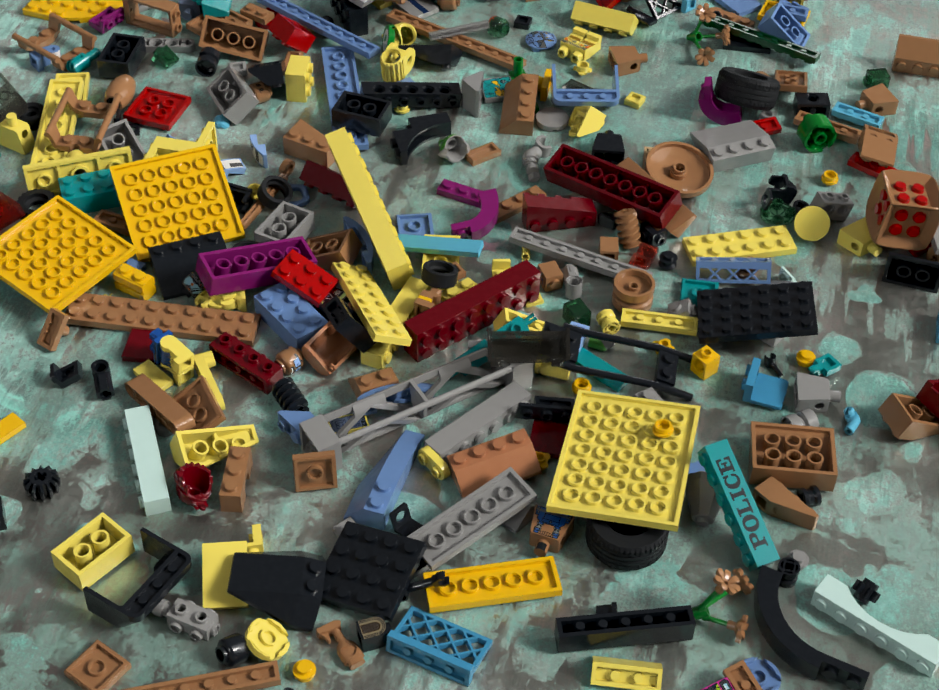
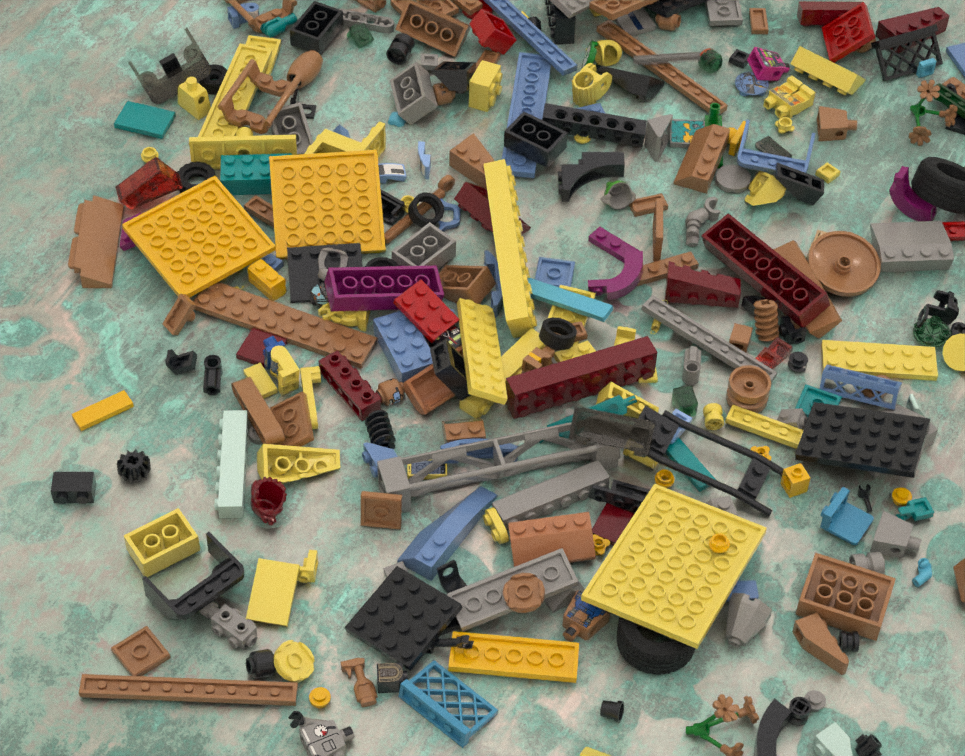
camera: 15 degrees right, 5 degrees up
red plate [123,86,191,131] -> none
medium nougat arch [219,446,253,513] -> none
black wedge [227,551,327,633] -> none
medium nougat brick [537,260,564,292] -> none
black brick [554,605,696,653] -> none
bright green arm [588,338,616,351] -> none
black torso [592,130,625,165] -> none
black piece [626,5,658,26] -> none
teal brick [697,439,780,572] -> none
none -> light grey piece [318,248,348,281]
none -> medium nougat tile [503,573,545,613]
none -> medium nougat tile [653,198,663,262]
none -> dark pink torso [747,47,790,81]
none -> black slope [775,163,824,205]

